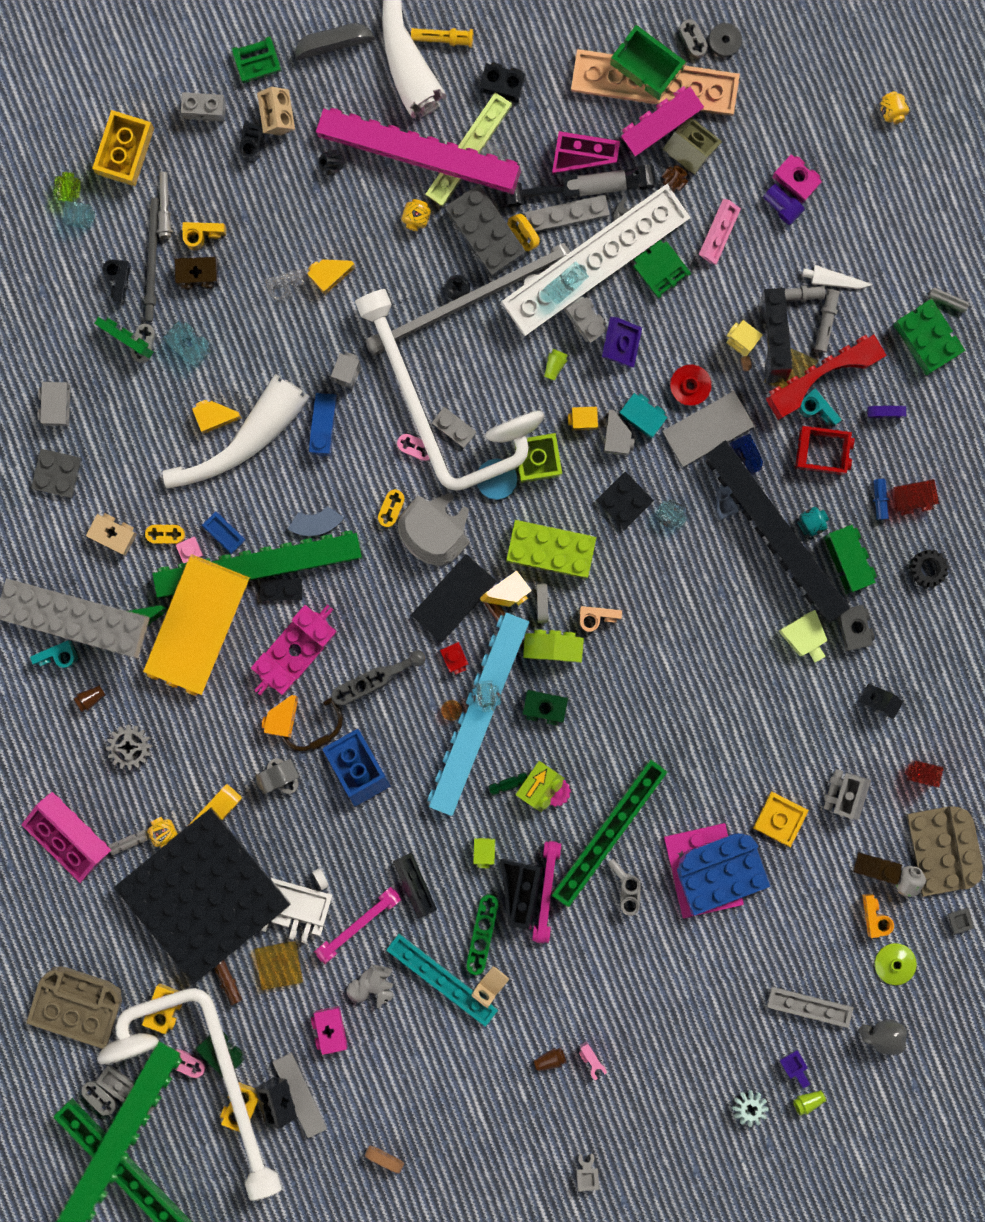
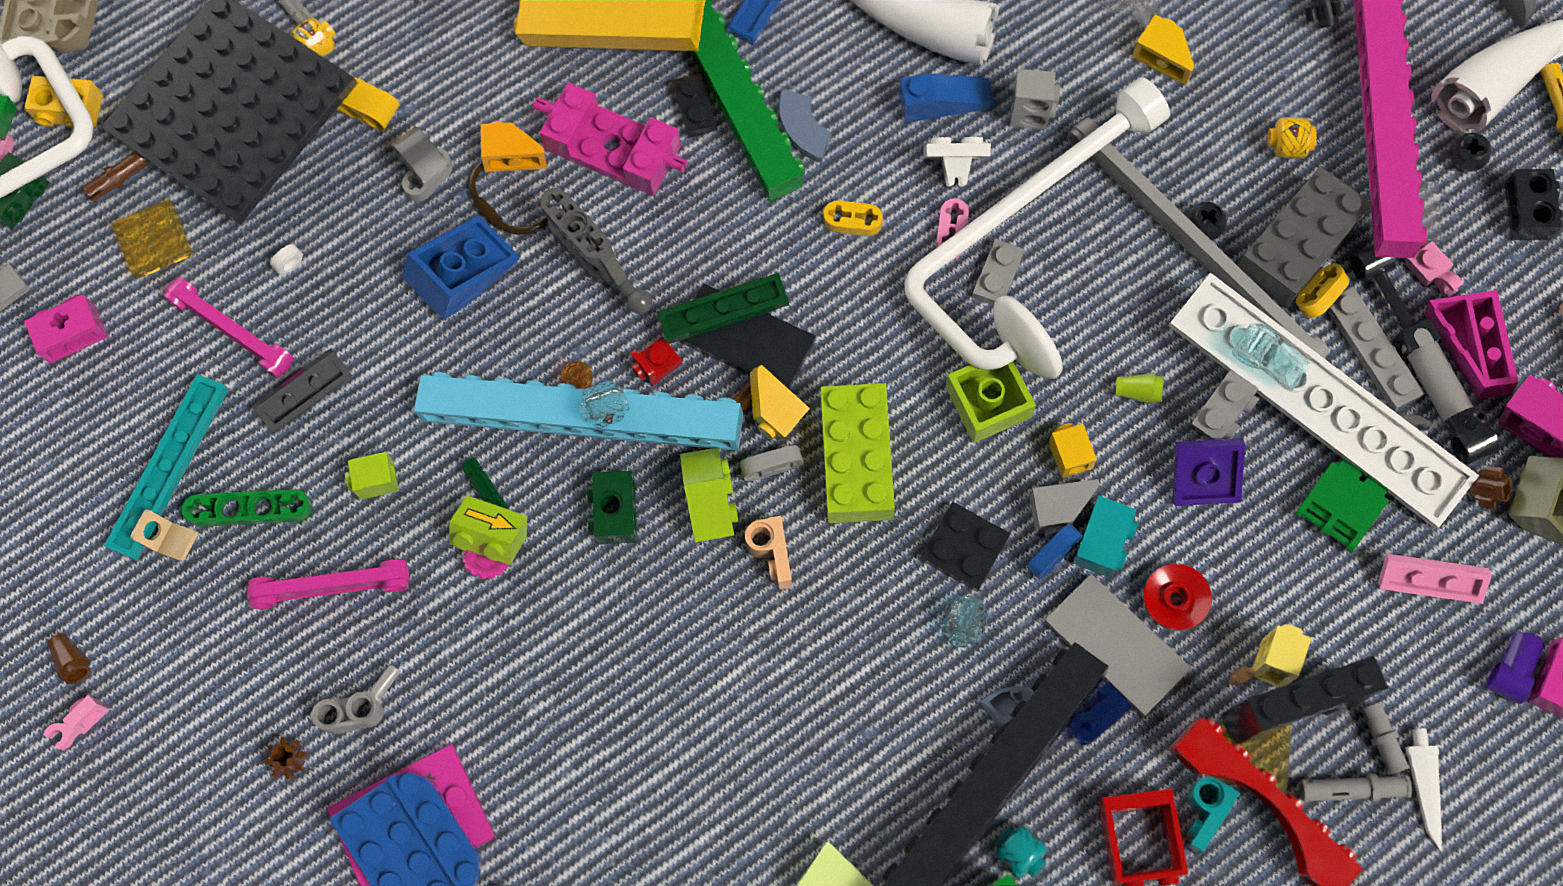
camera: 85 degrees right, 15 degrees down
white hinge [261,878,332,943] -> none
light grey animal [346,965,393,1008] -> none
light grey piece [397,493,470,566] -> none
yellowish green plate [425,93,513,207] -> none
dark azure tile [477,458,517,500] -> none
black wedge [500,858,544,930] -> none
green brick [551,759,668,908] -> none
none -> reddish brown gear [264,737,311,781]
none -> dark green plate [657,273,789,344]
none -> white plate [923,137,991,187]
none -> blue beam [1027,524,1083,580]
none -> bright pink plate [1404,241,1464,298]
none -> black piece [1449,132,1492,172]

